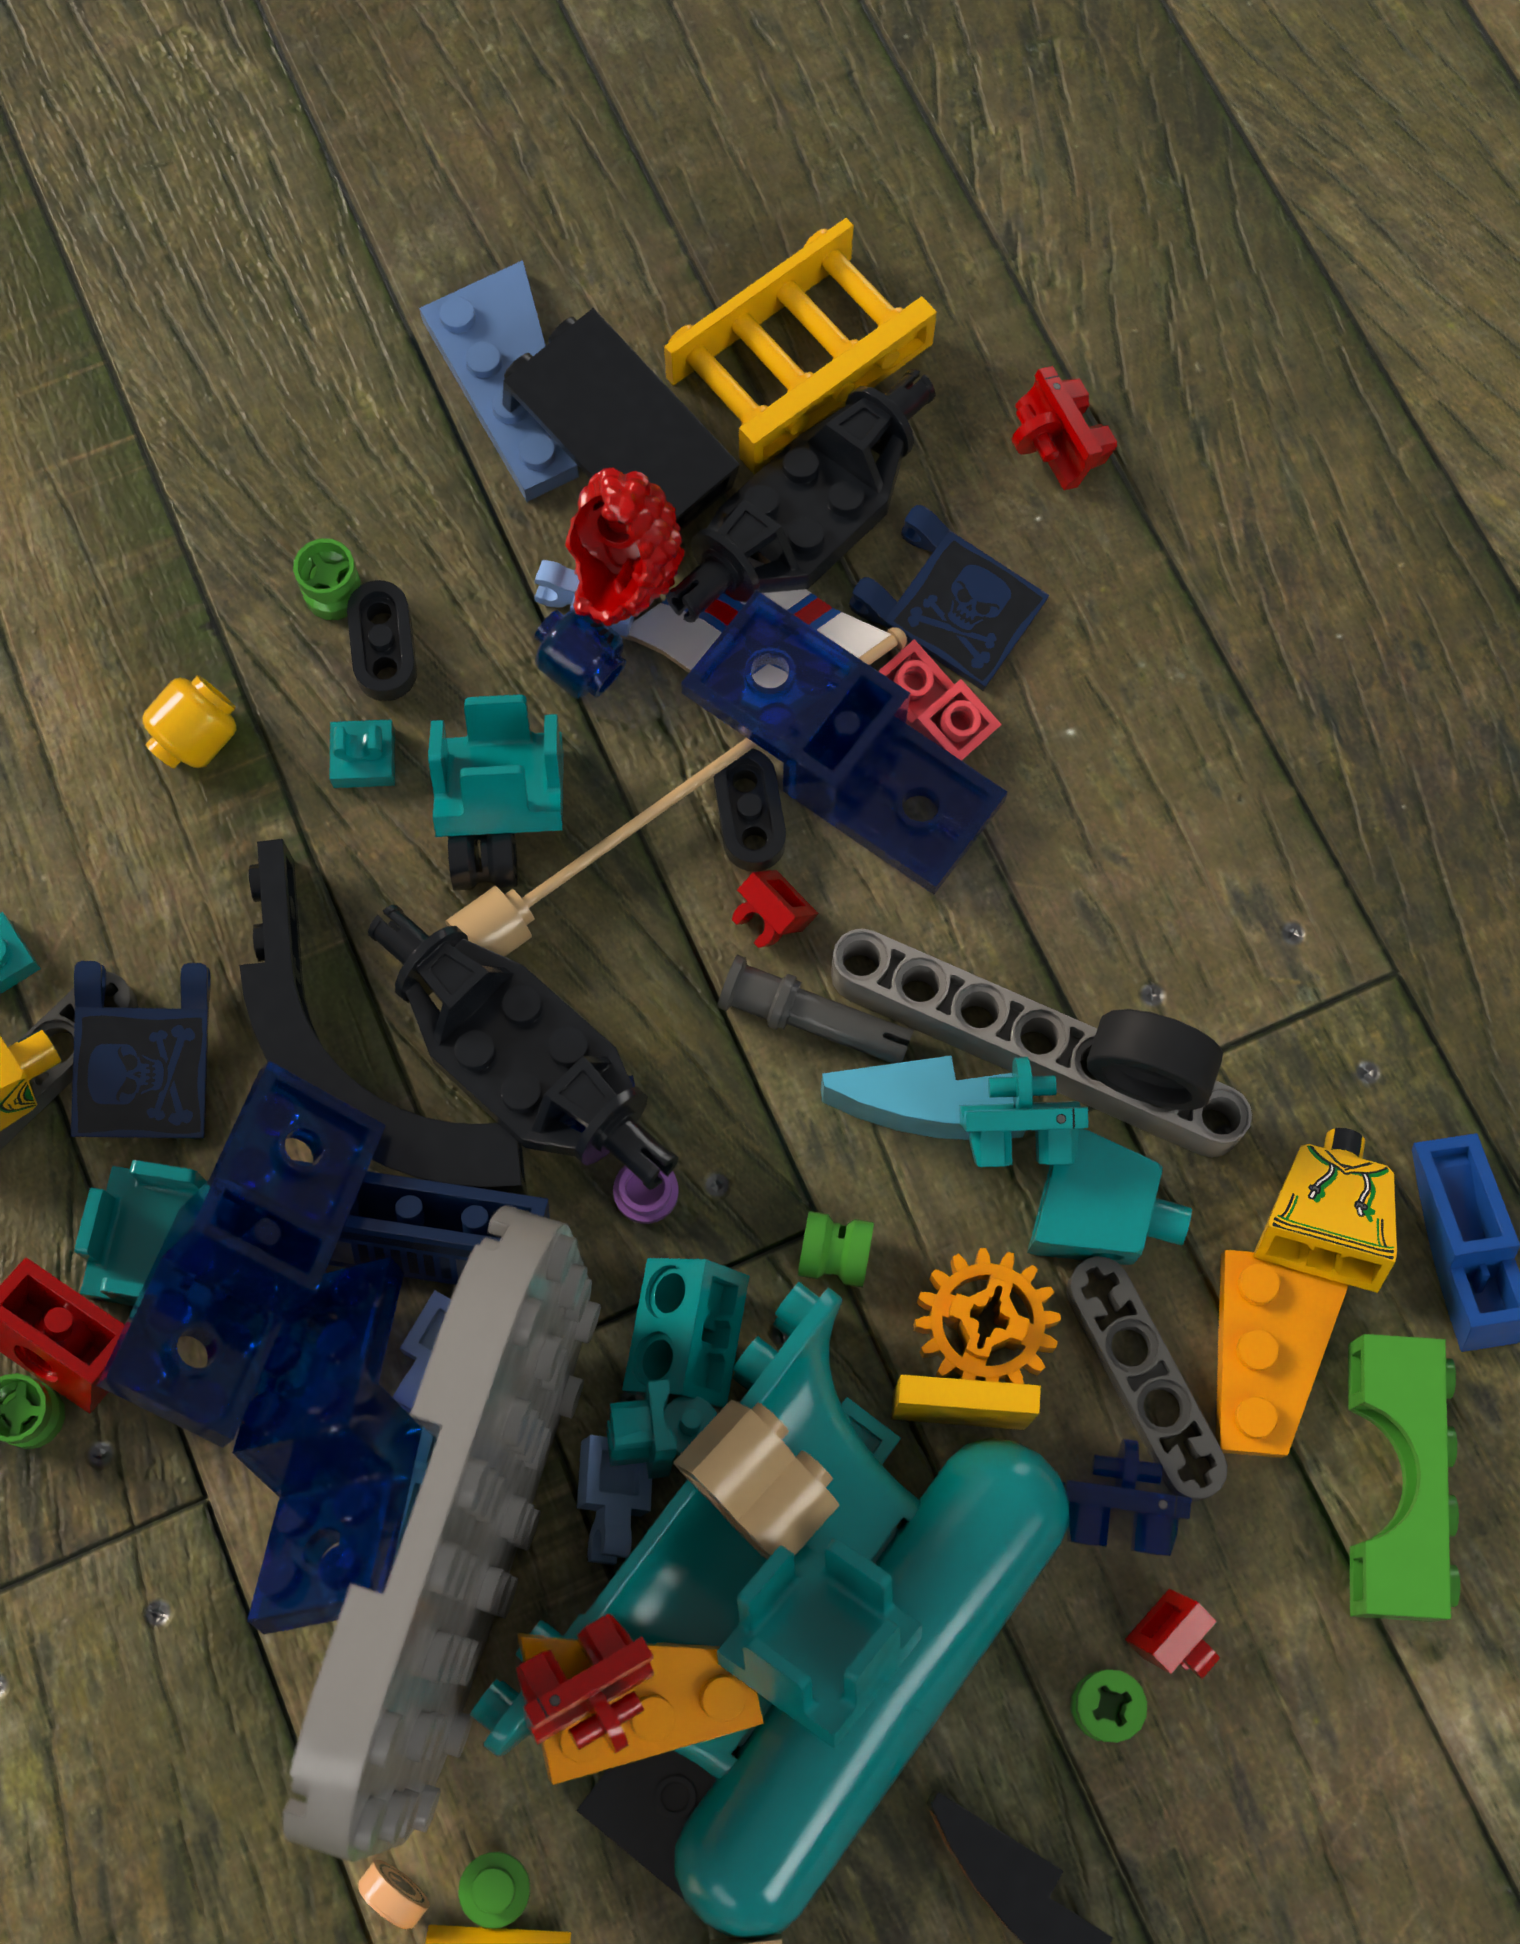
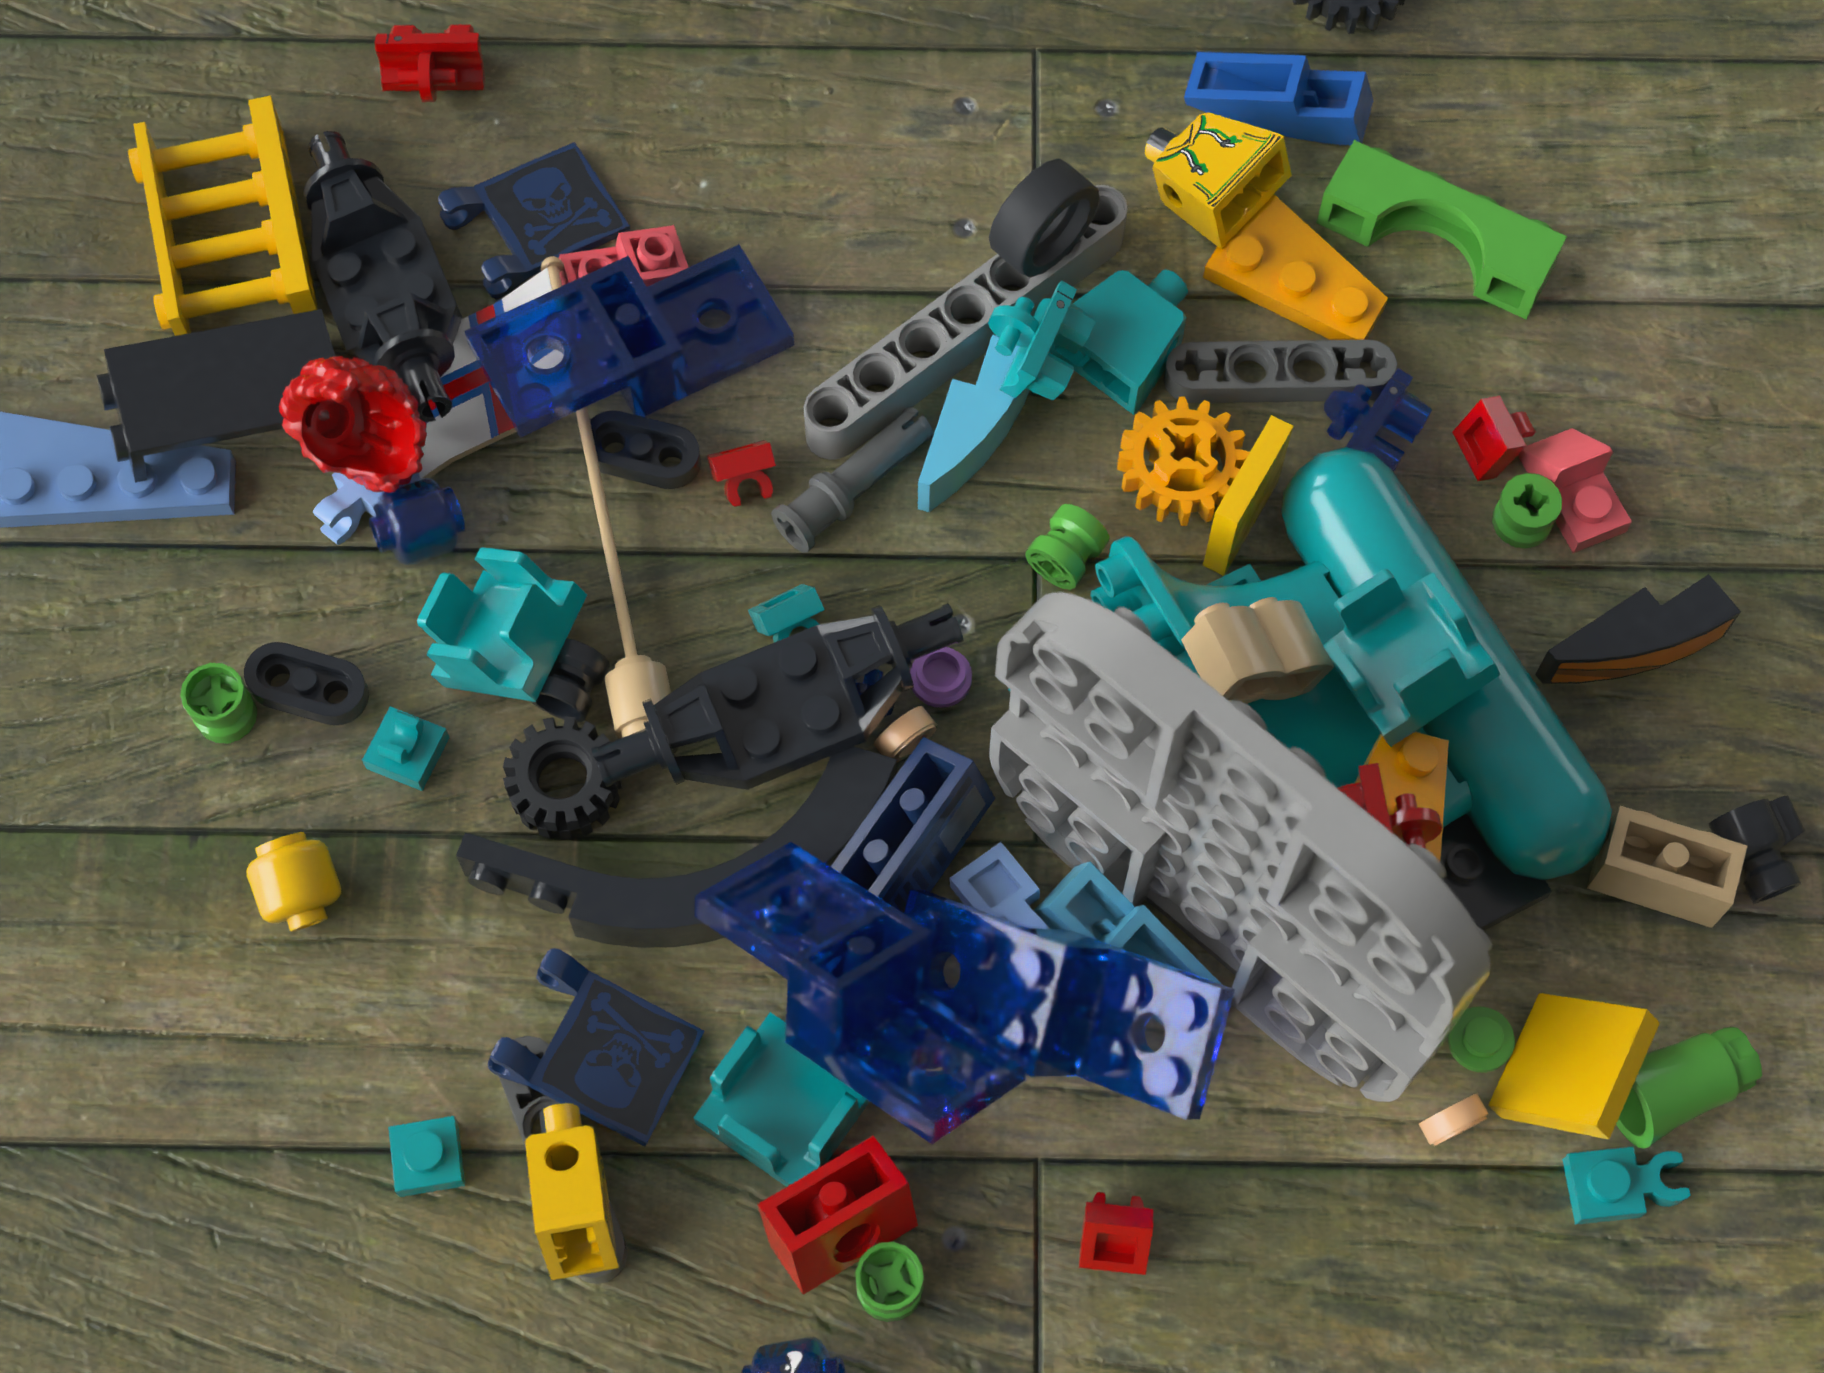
camera: 65 degrees left, 5 degrees down
none -> black tyre [503,716,622,840]
none -> teal tile [748,584,825,642]
none -> light nougat tile [874,706,937,762]
none -> red tile [1079,1192,1153,1275]
none -> coral slope [1518,428,1632,553]

